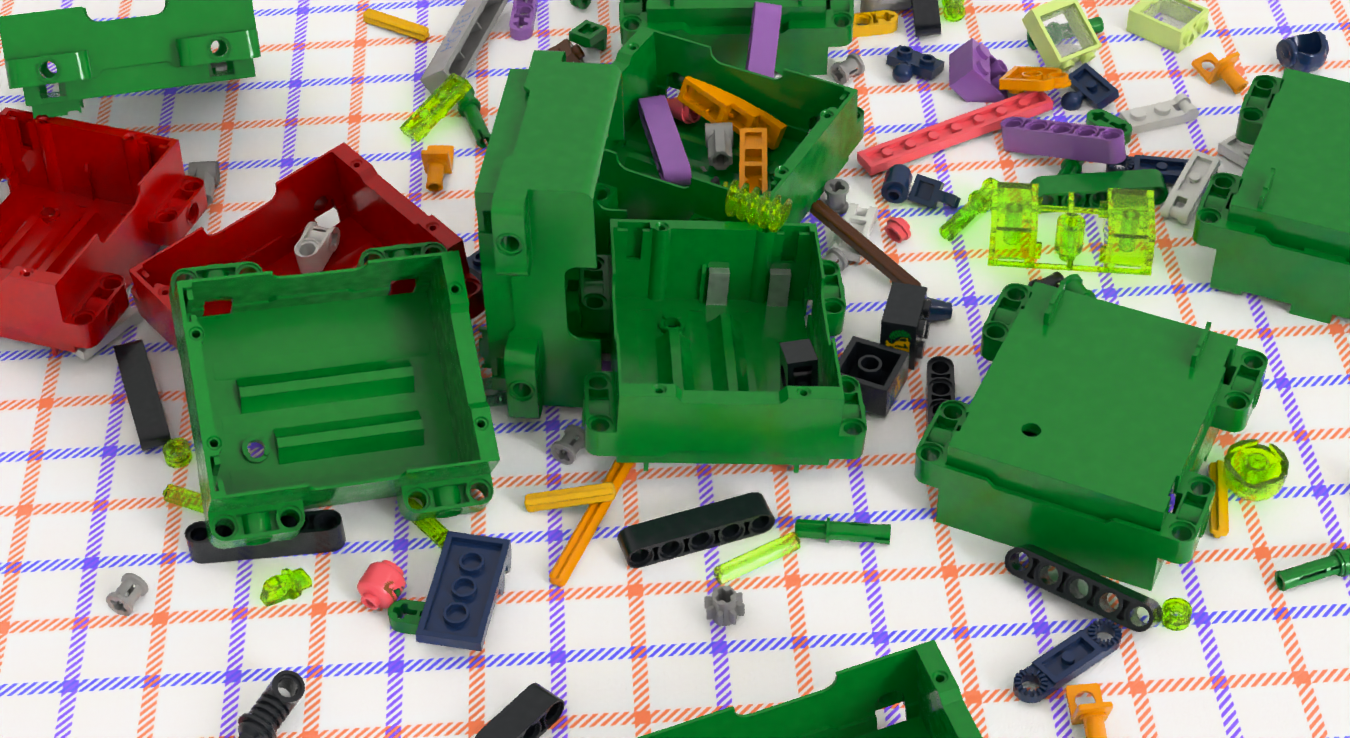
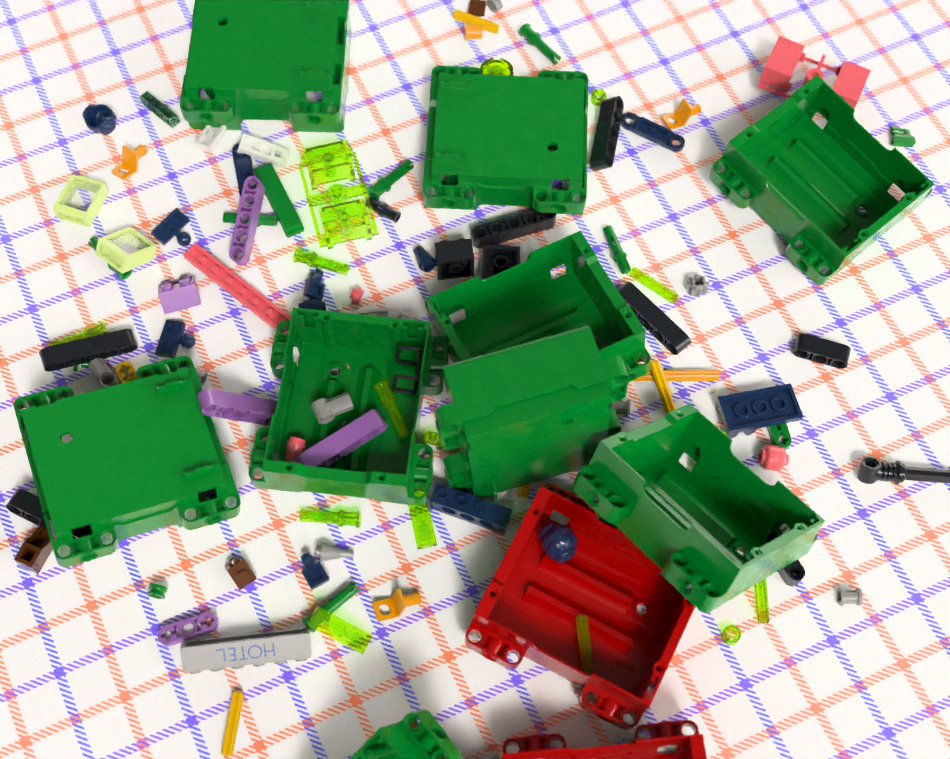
camera: 115 degrees left, 20 degrees up
black beam [113,339,172,451] -> none
white piece [294,221,340,274] -> none
green bracket [569,20,607,51] -> none
light orange slope [677,76,787,150] -> none
clear neon green piece [725,179,792,232] -> none
light orange slope [739,128,768,195] -> none
brick [779,338,818,390] -> none
reddish brown axle [809,200,922,286] -> none
light orange plate [999,66,1071,94] -> none
green beam [1086,109,1132,145] -> none
white plate [1119,93,1199,135] -> none

